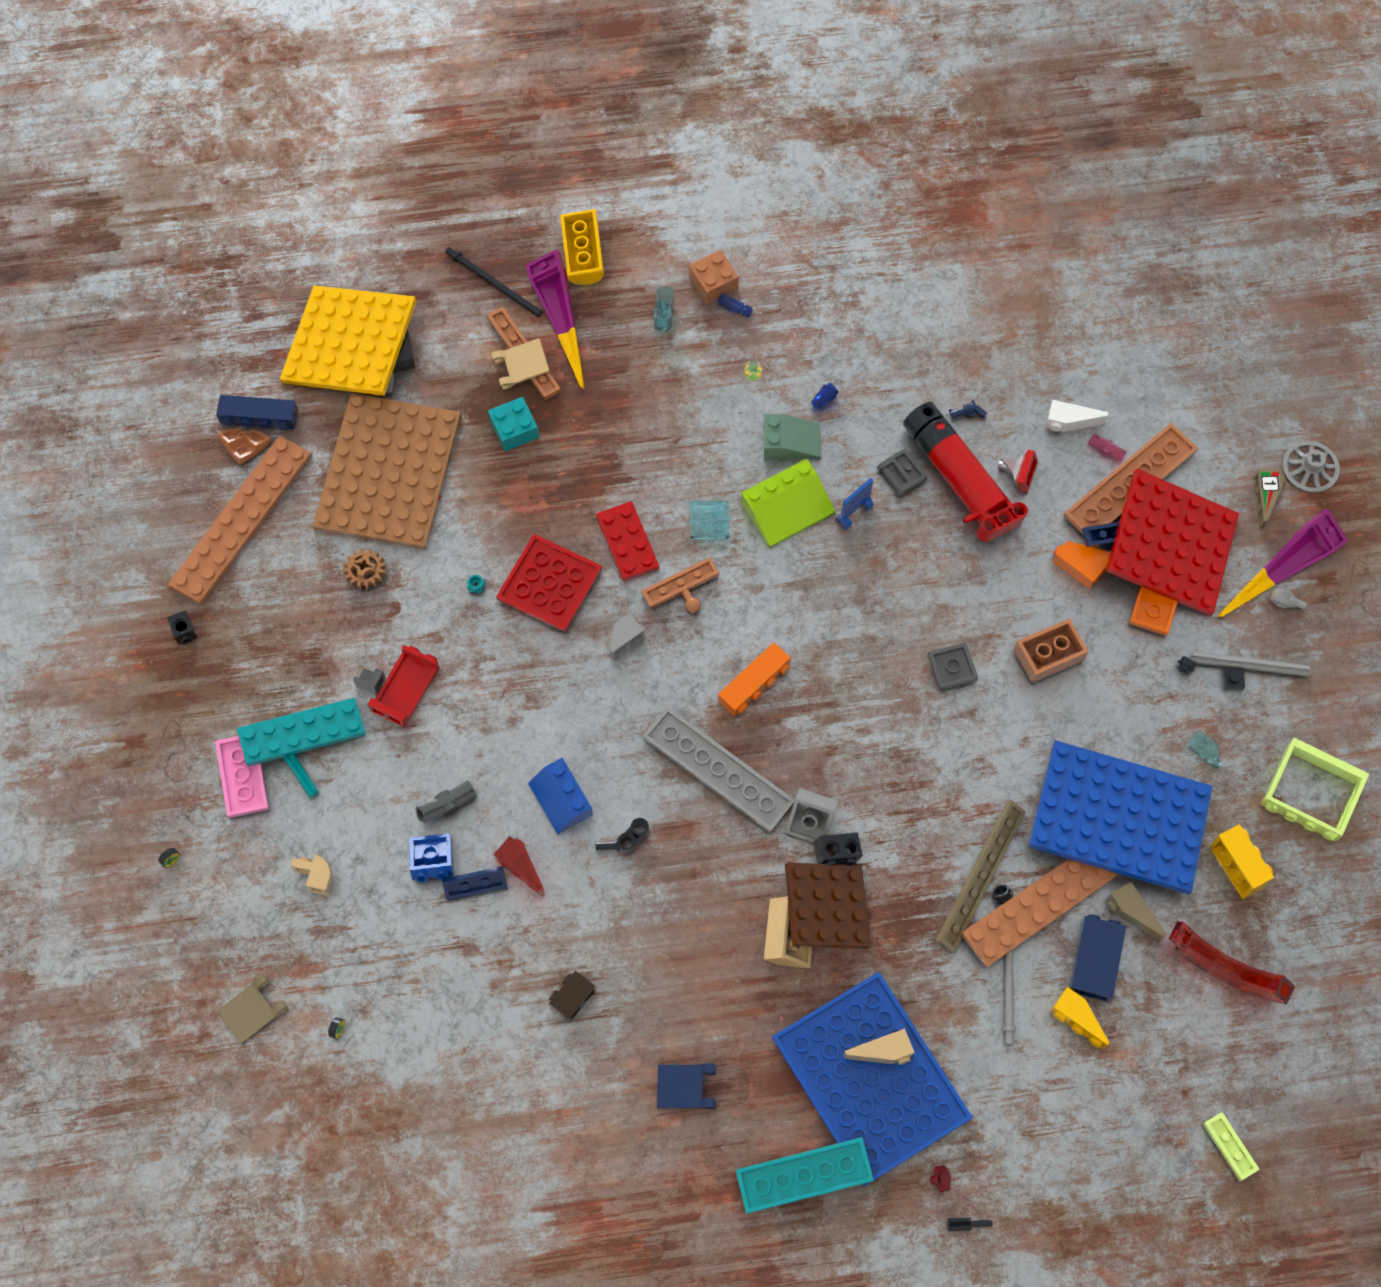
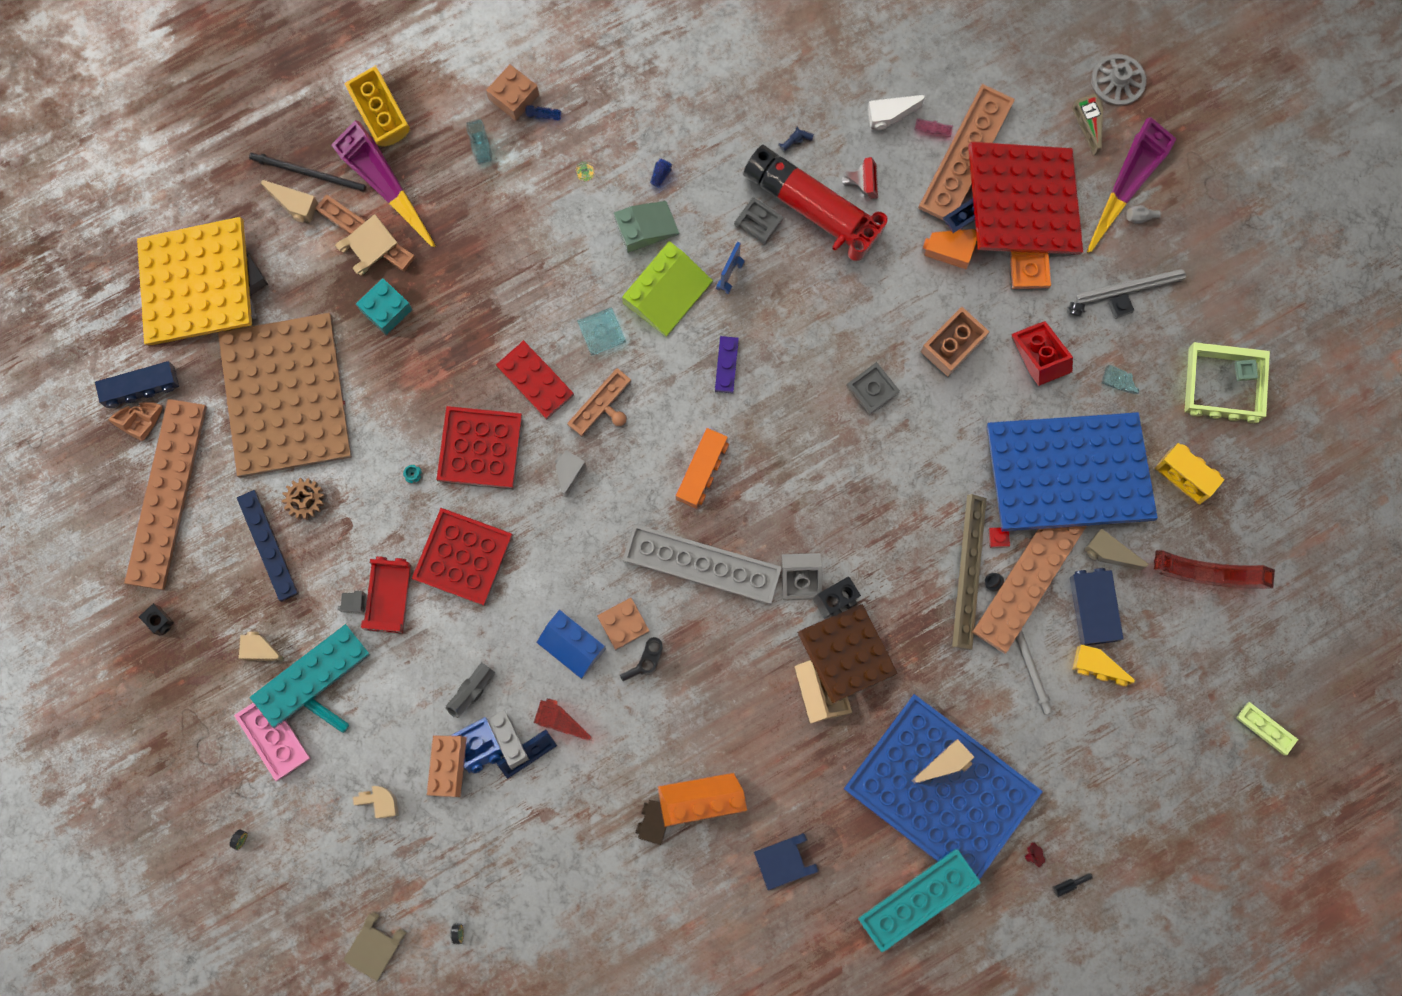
camera: 20 degrees left, 10 degrees up
none -> dark blue plate [237,490,299,602]
none -> tan slope [239,632,283,661]
none -> tan slope [261,180,318,223]
none -> red plate [412,508,513,606]
none -> nougat plate [427,735,467,797]
none -> light grey plate [487,710,529,769]
none -> nougat plate [597,597,650,650]
none -> orange slope [658,773,747,827]
none -> dark purple plate [715,336,739,394]
none -> red plate [988,527,1010,548]
none -> red slope [1012,321,1073,386]
none -> sand green plate [1235,360,1258,381]

